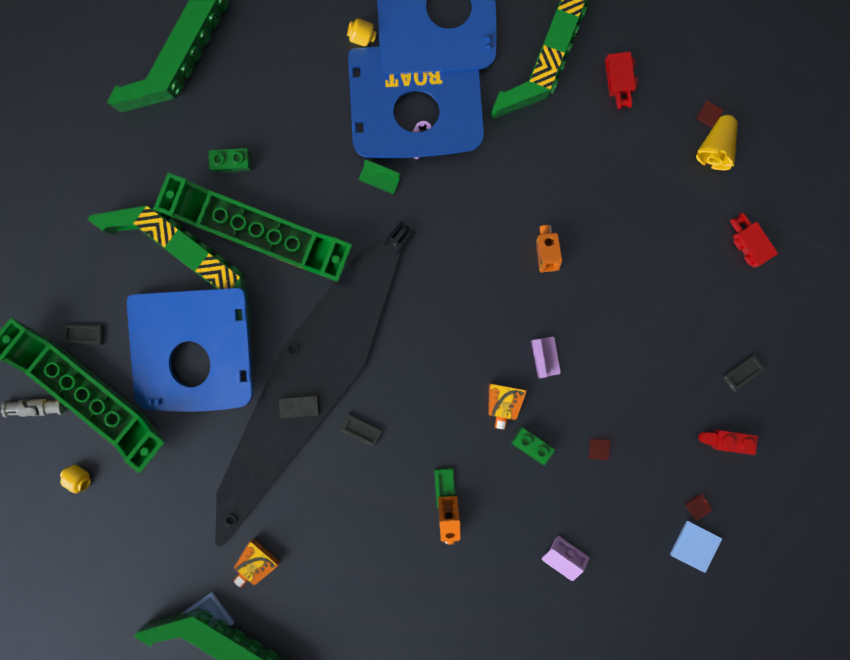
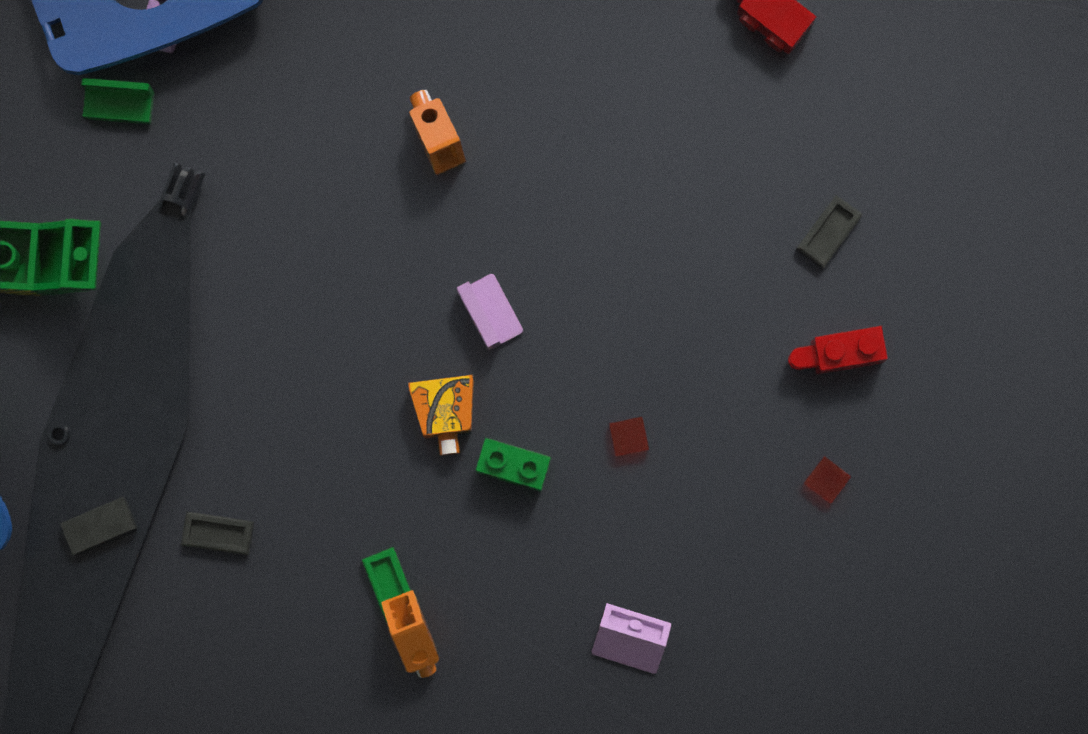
camera: 20 degrees left, 5 degrees down
light blue tile [670,520,722,573] -> none

